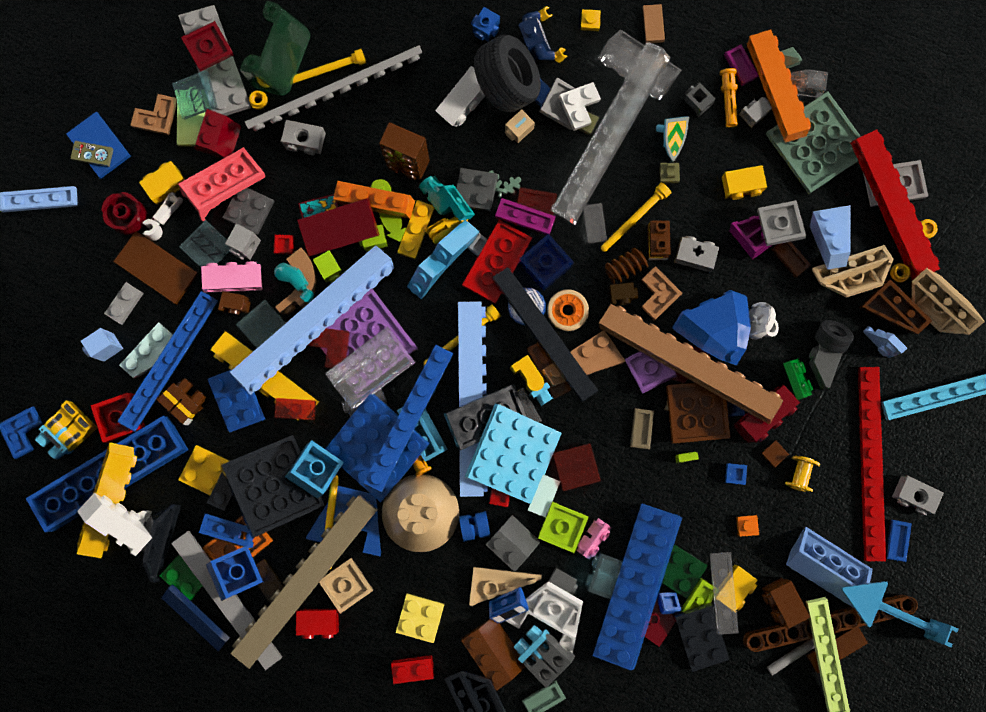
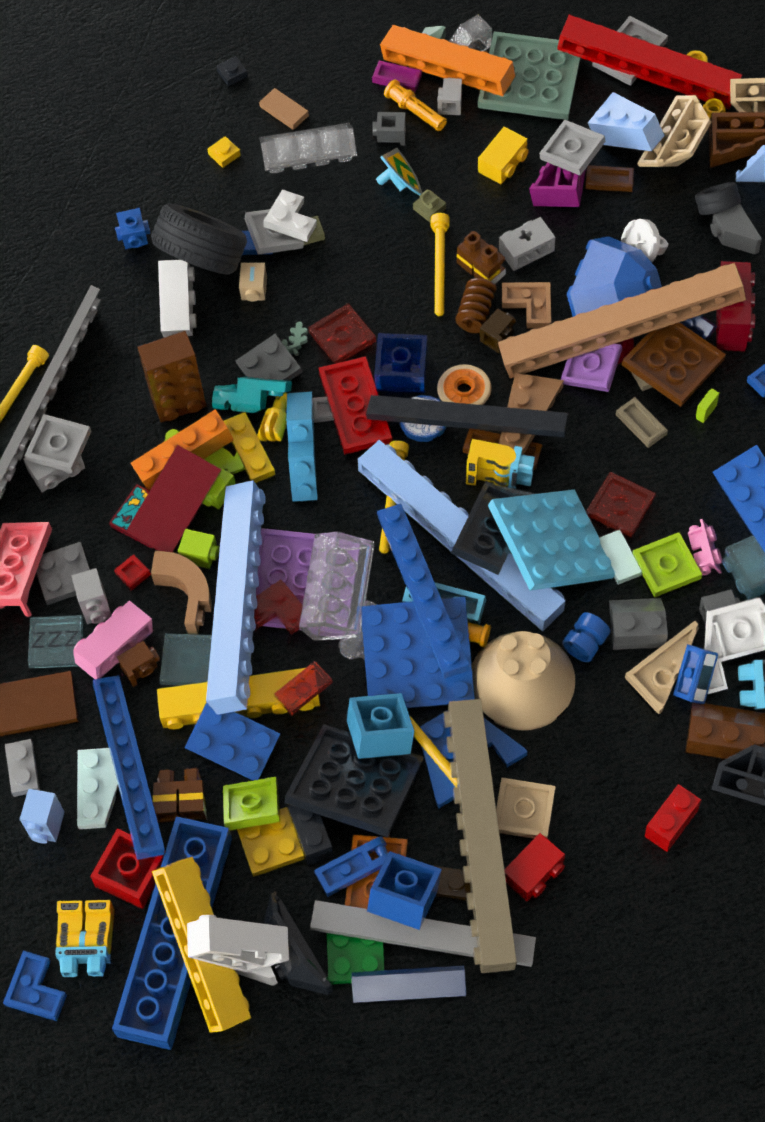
camera: 40 degrees left, 20 degrees down
teal arm [274,263,314,302] -> none
light yellow plate [396,593,444,643] -> none
red tile [489,488,510,507] -> none
magenta plate [495,198,556,236] -> none
dark blue torso [519,6,568,63] -> none
clear brick [551,42,671,225] -> none
clear tile [583,203,607,244] -> none
green plate [783,359,813,400] -> none
none -> light grey plate [25,414,91,473]
none -> lime plate [223,777,280,830]

